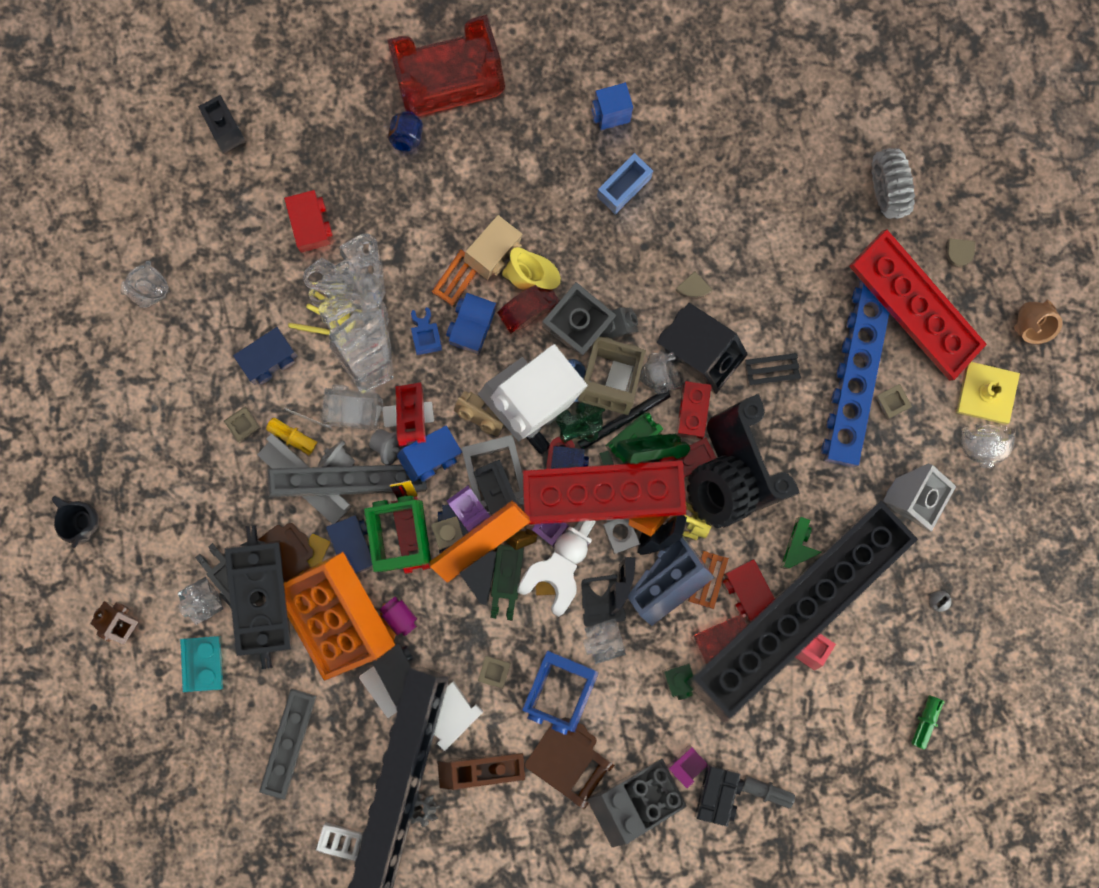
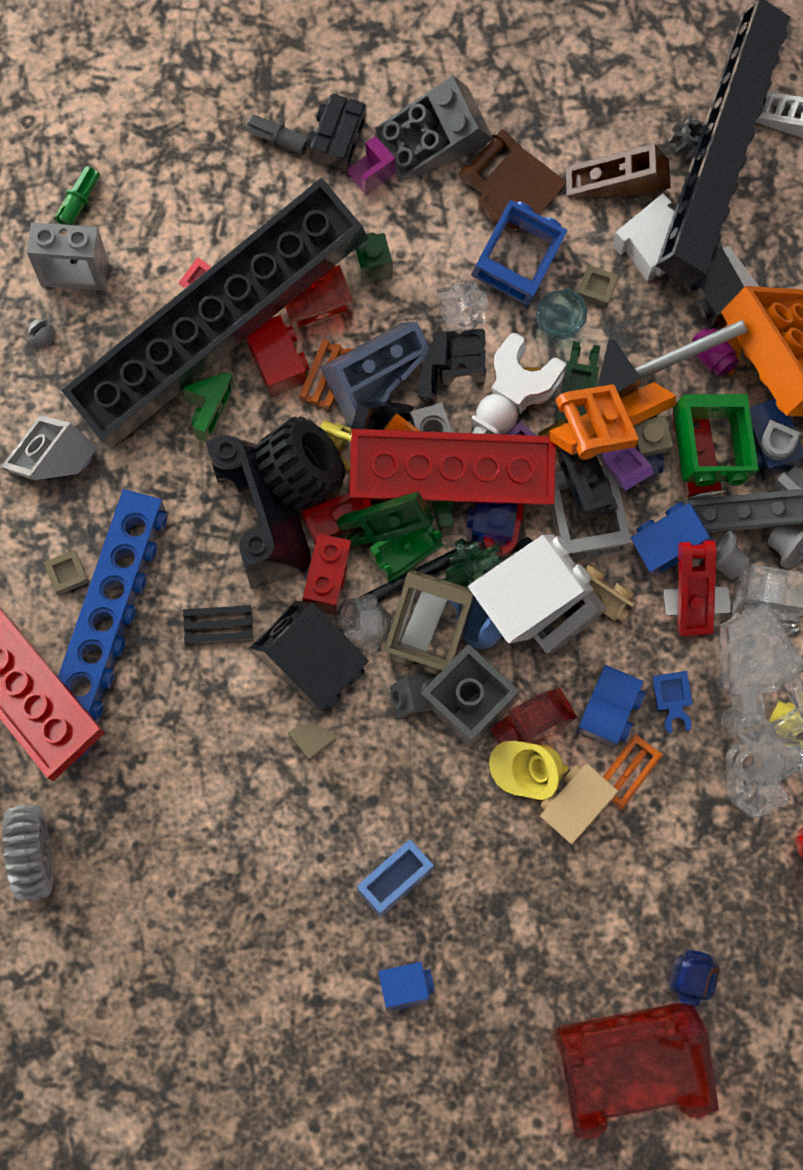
camera: 170 degrees left, 10 degrees down
none -> light grey window [27,222,109,291]
none -> clear light blue hair [536,288,588,340]
none -> orange plate [555,384,639,460]
none -> light grey bar [635,320,748,379]
none -> light grey tile [761,420,801,461]

